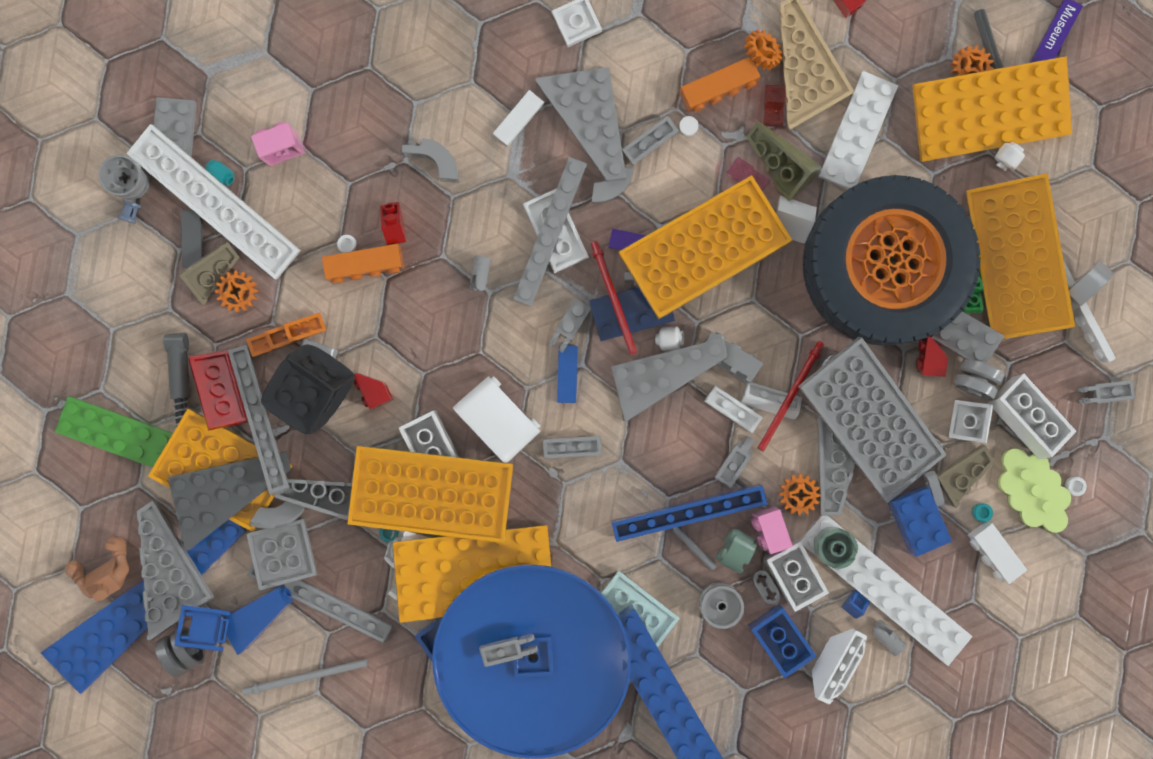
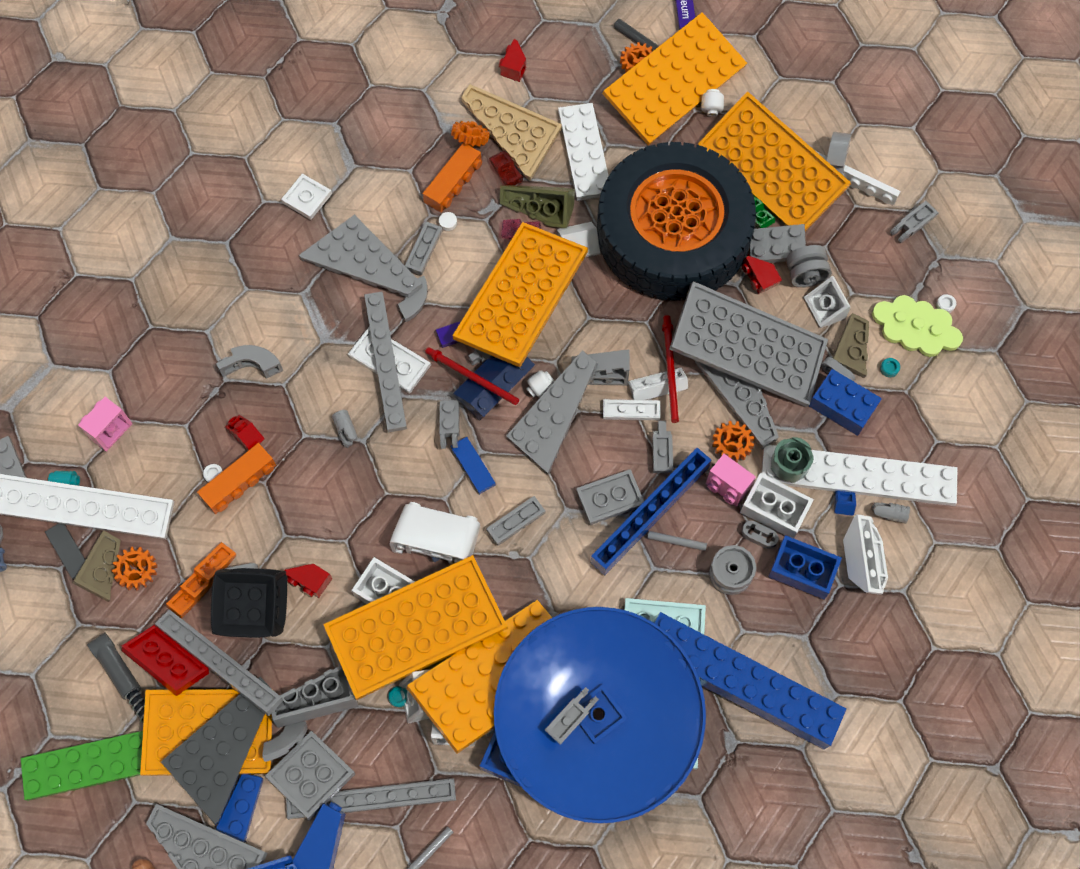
camera: 35 degrees left, 20 degrees down
white tile [493,90,544,147] -> none
sand green brick [715,528,758,574] -> none
white brick [968,522,1028,584] -> none
white brick [987,374,1076,459] -> none
none -> light grey plate [576,469,644,525]

